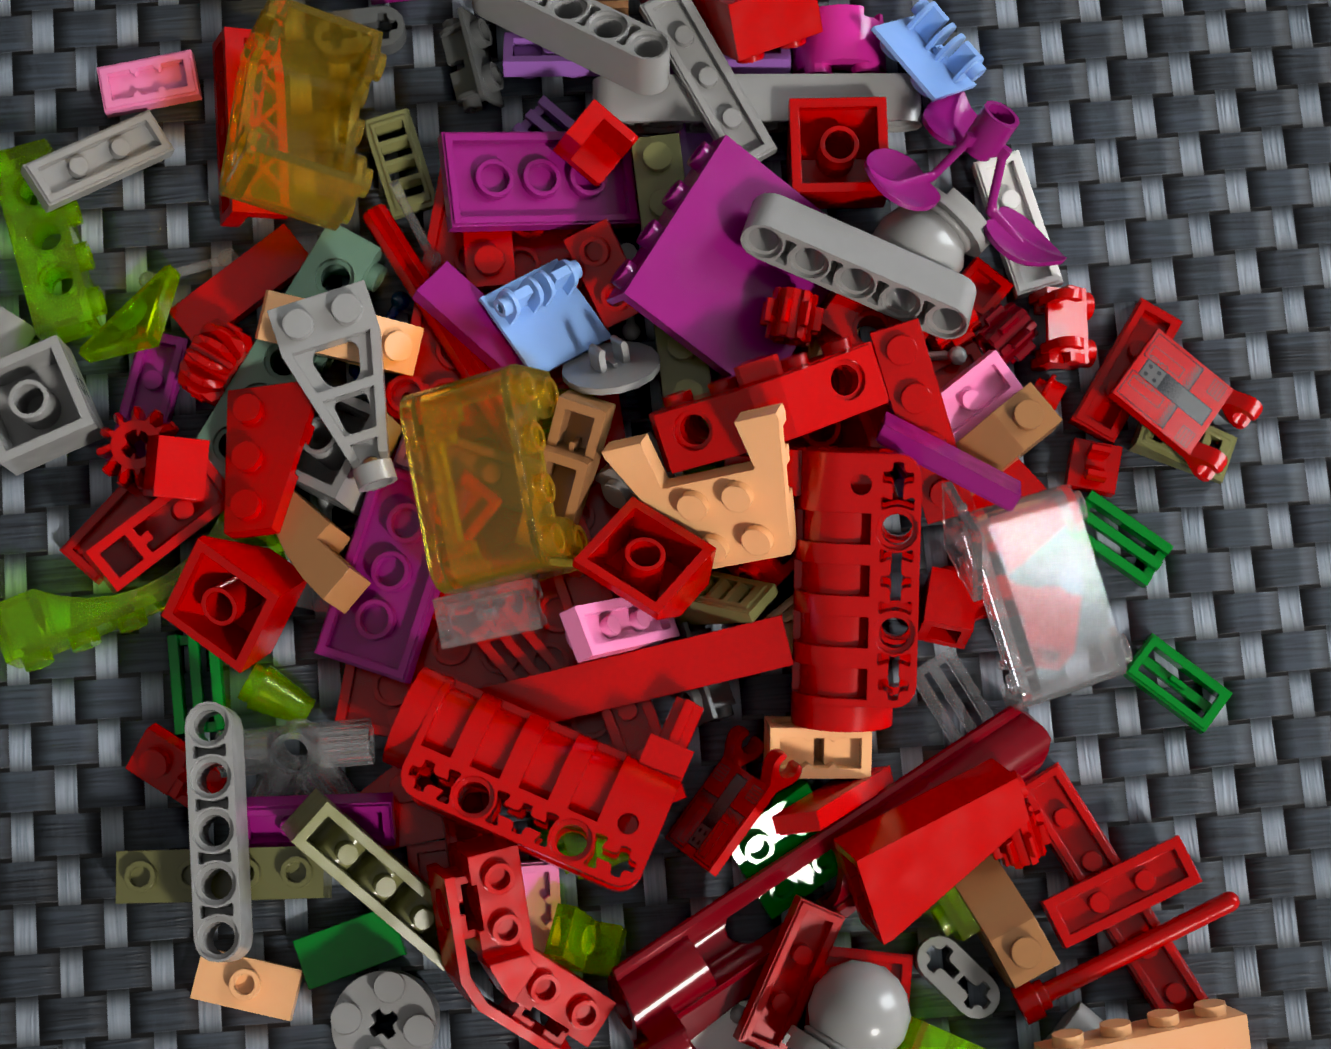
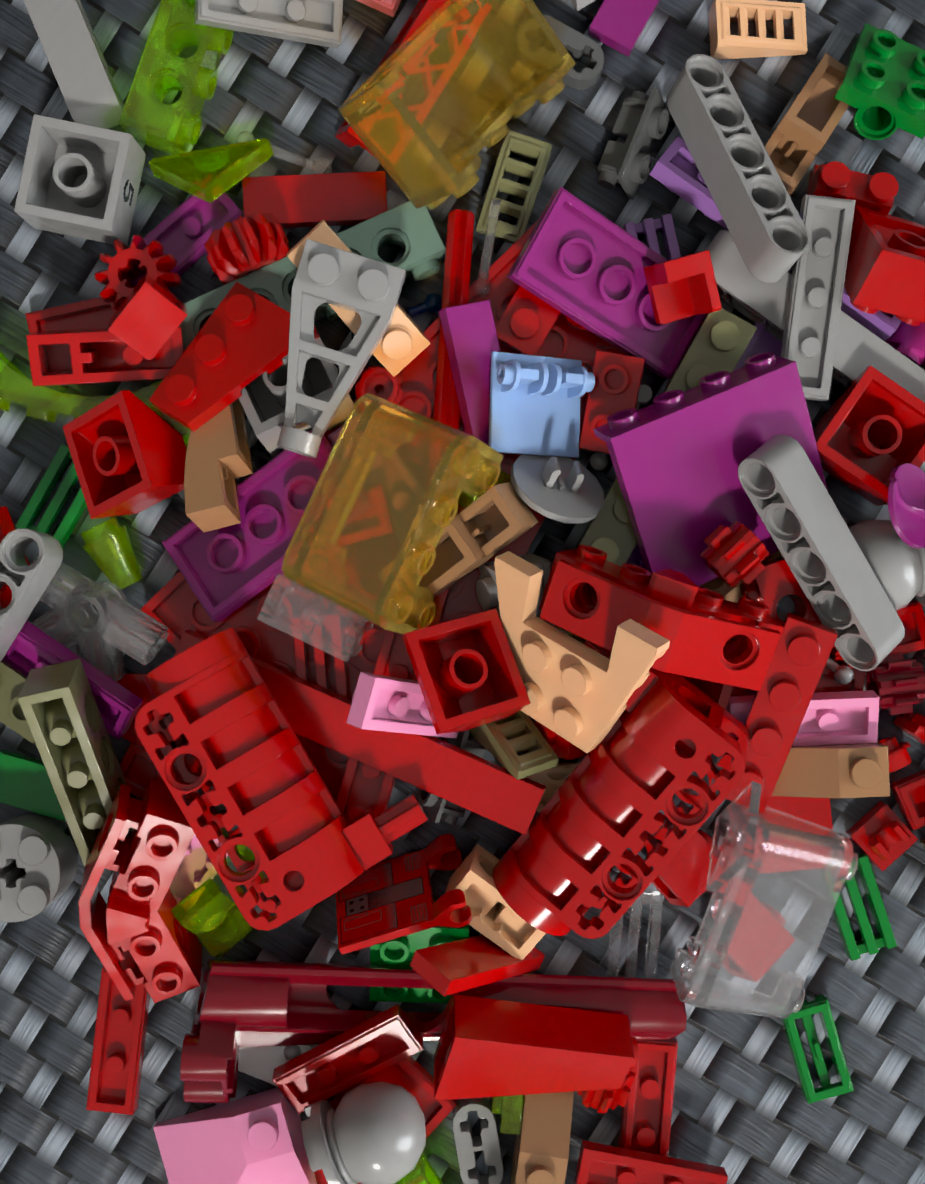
camera: 40 degrees right, 10 degrees up
magenta tile [876,411,1021,511] -> none

